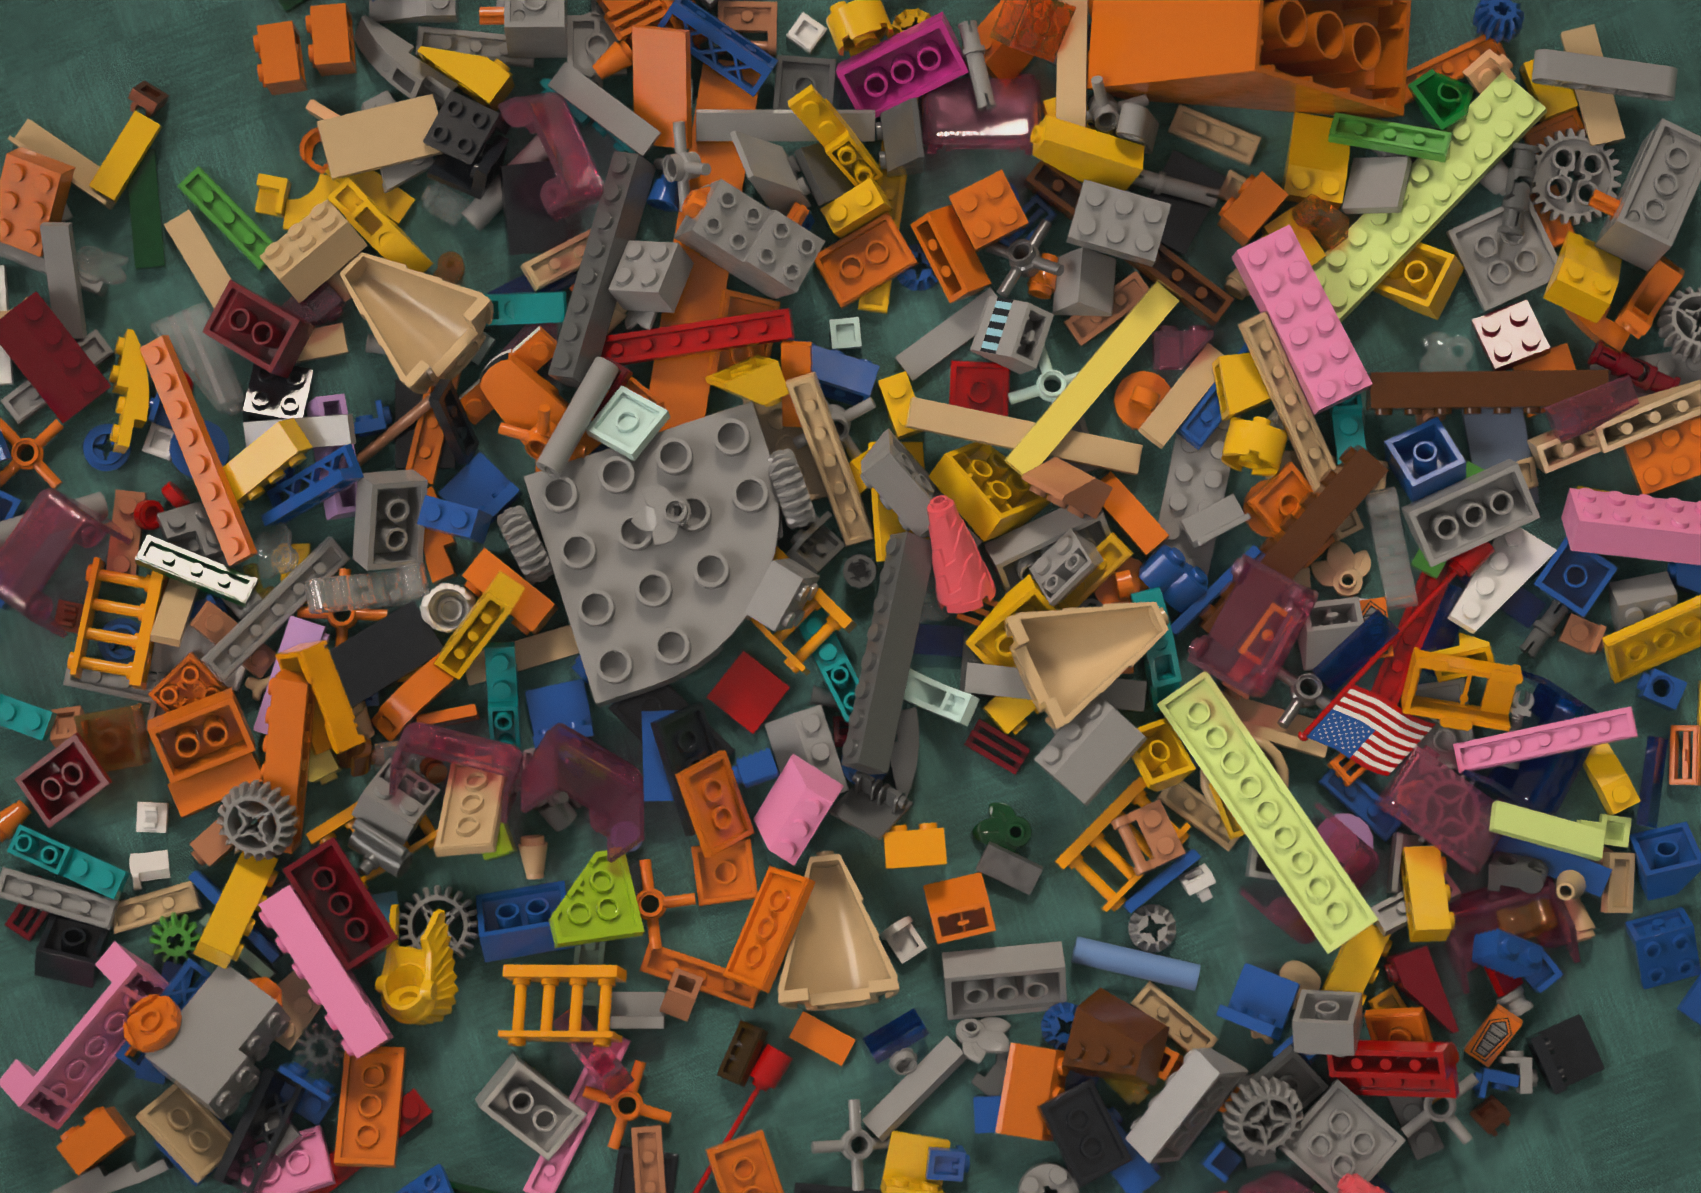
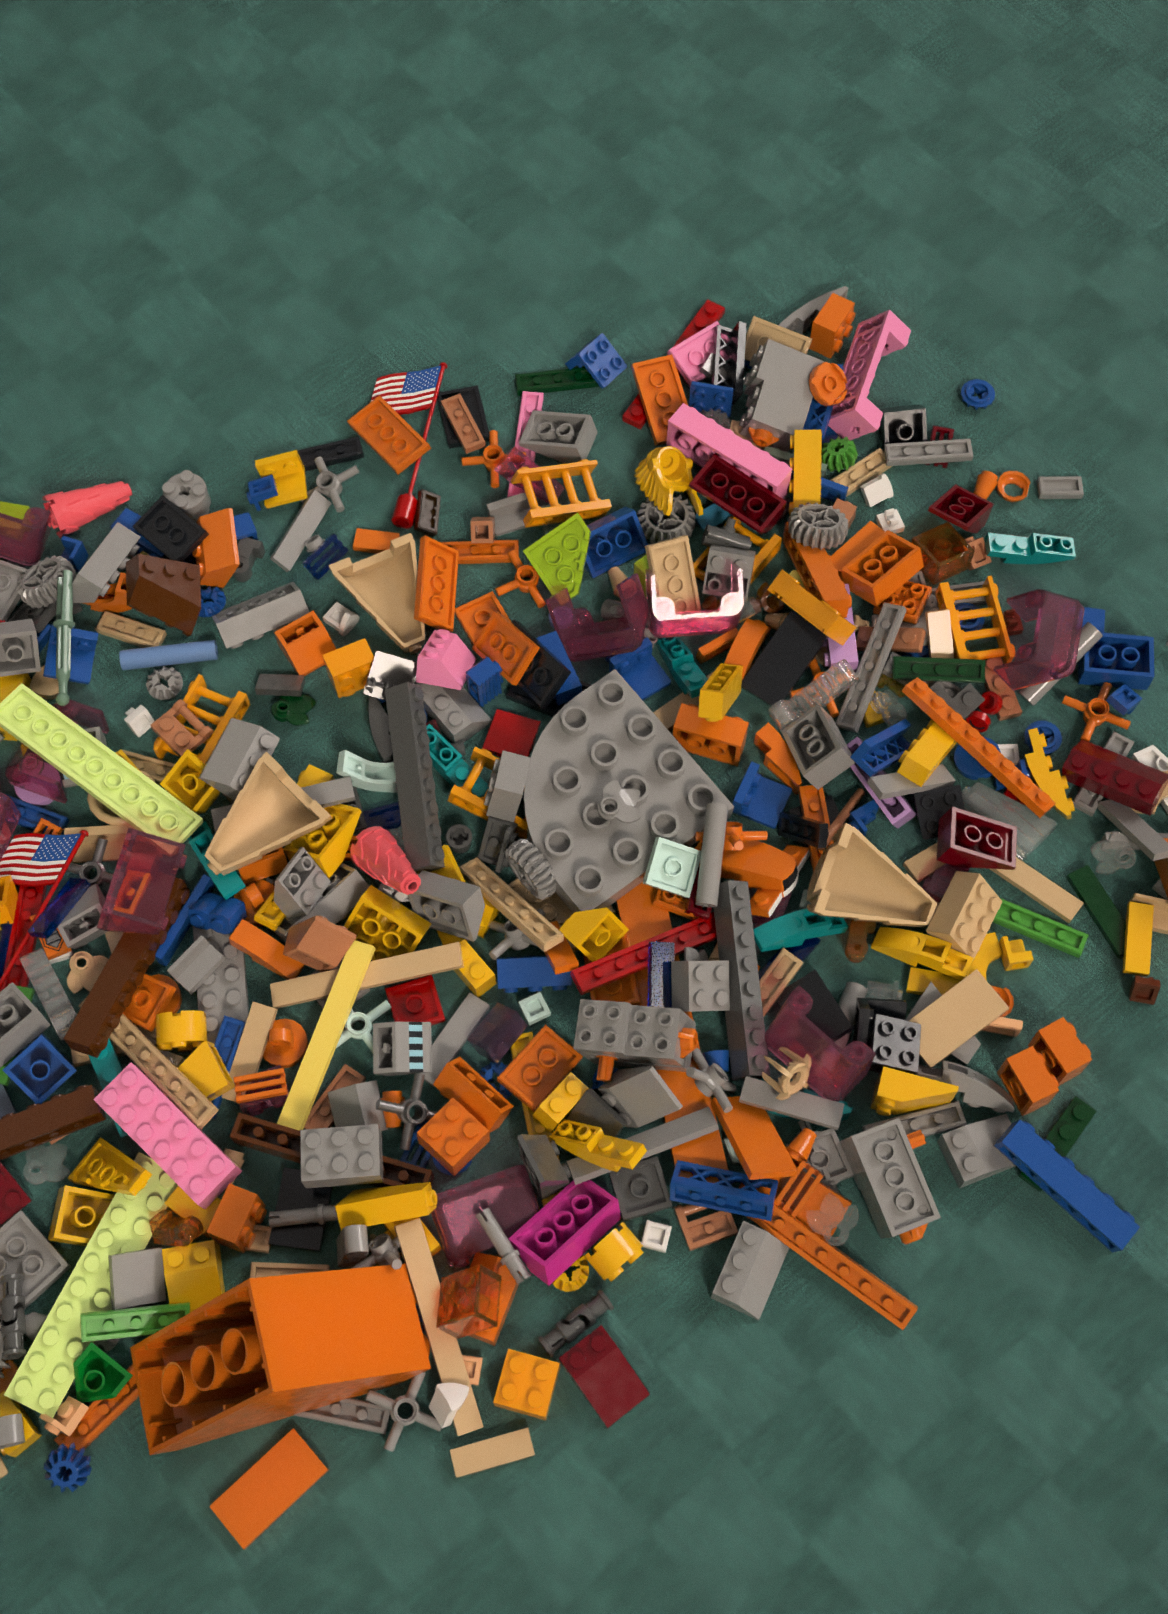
camera: 165 degrees right, 20 degrees down
teal slope [7,824,130,901] -> none
blue brick [417,495,492,544] -> none
white hair [419,583,476,633] -> none
light grey gear [497,505,554,585] -> none
light grey plate [955,1017,1011,1064] -> none
dark red tile [964,719,1031,775] -> none
blue tile [1122,849,1201,914] -> none
none -> sand green piece [53,570,75,706]
none -> yellow wing [67,1137,152,1196]
none -> orange tile [233,1068,288,1104]
none -> brick [467,1002,528,1064]
none -> clear blue tile [648,941,675,1008]
none -> tan piece [762,1047,812,1101]

